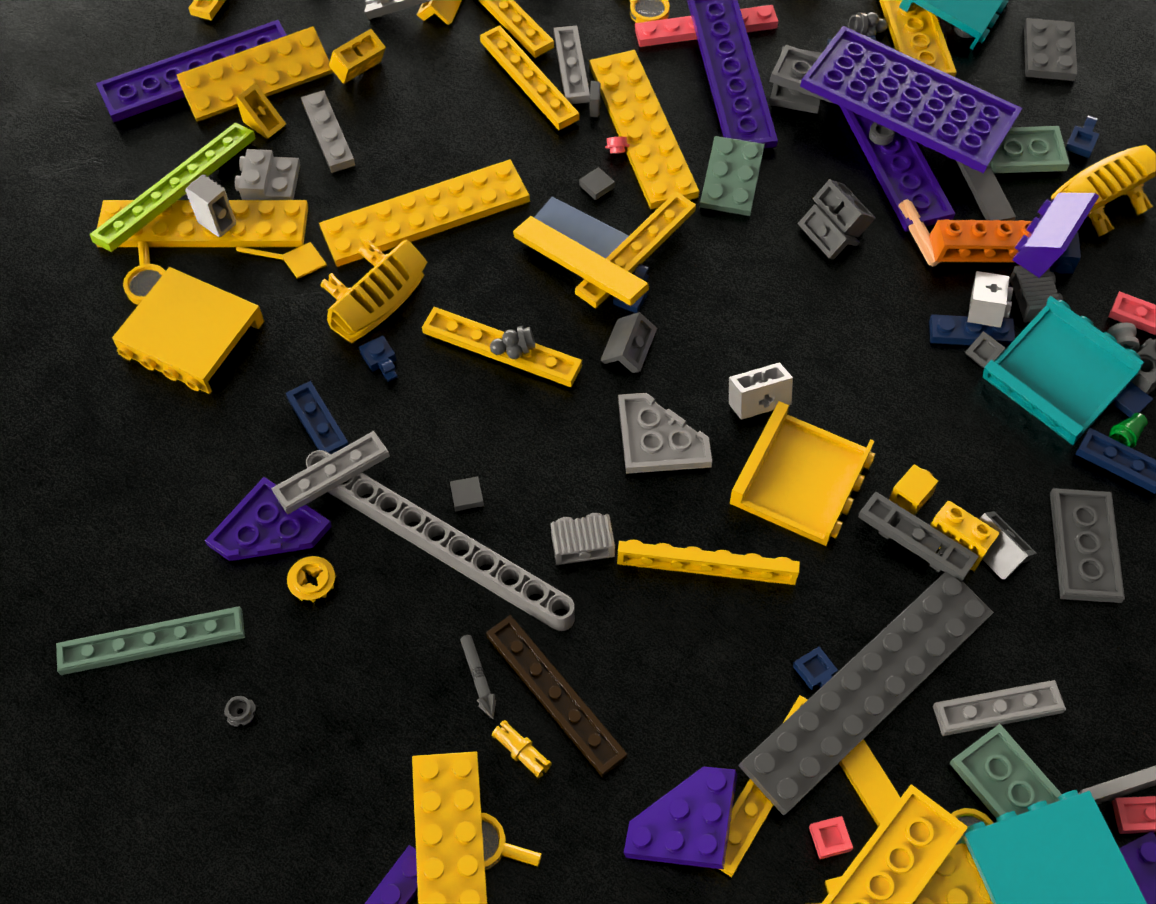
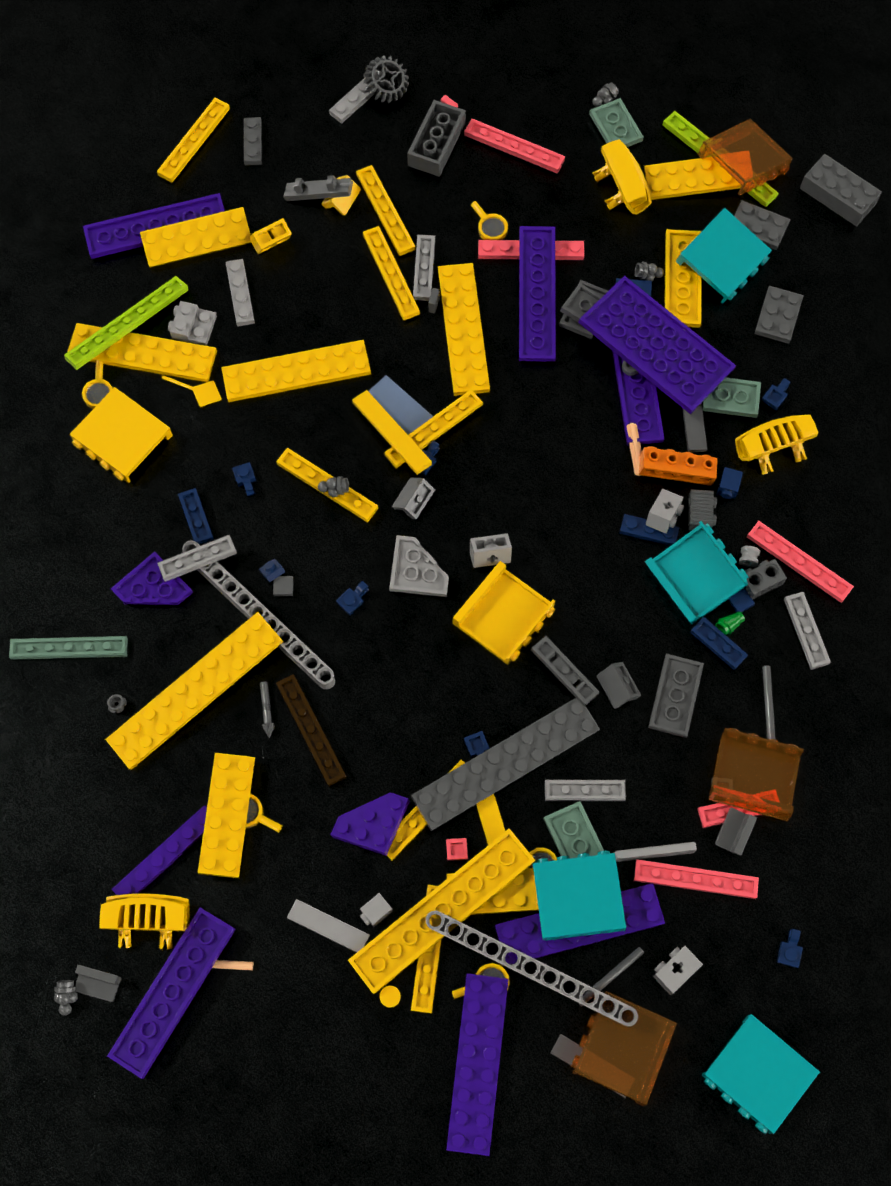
camera: 10 degrees right, 10 degrees up
light grey brick [185,175,236,237] -> none
yellow slope [236,82,286,139] -> none
yellow gear [287,556,336,602] -> none
yellow piece [320,240,427,343] -> none
yellow pin [492,720,552,778] -> none
light grey brick [551,513,615,565] -> none
dark grey tile [579,167,615,200] -> none
coral plate [605,137,630,154] -> none
yellow plate [617,540,800,585] -> none
sand green plate [700,136,765,216] -> none
dark grey panel [797,204,860,260] -> none
dark grey brick [813,179,876,237] -> none
yellow brick [889,464,938,515] -> none
yellow bracket [930,501,999,571] -> none
dark grey plate [965,331,1006,368] -> none
slope [1012,193,1099,278] -> none
none -> yellow plate [105,612,283,770]
none -> dark blue plate [259,558,285,582]
none -> dark blue plate [336,581,369,615]

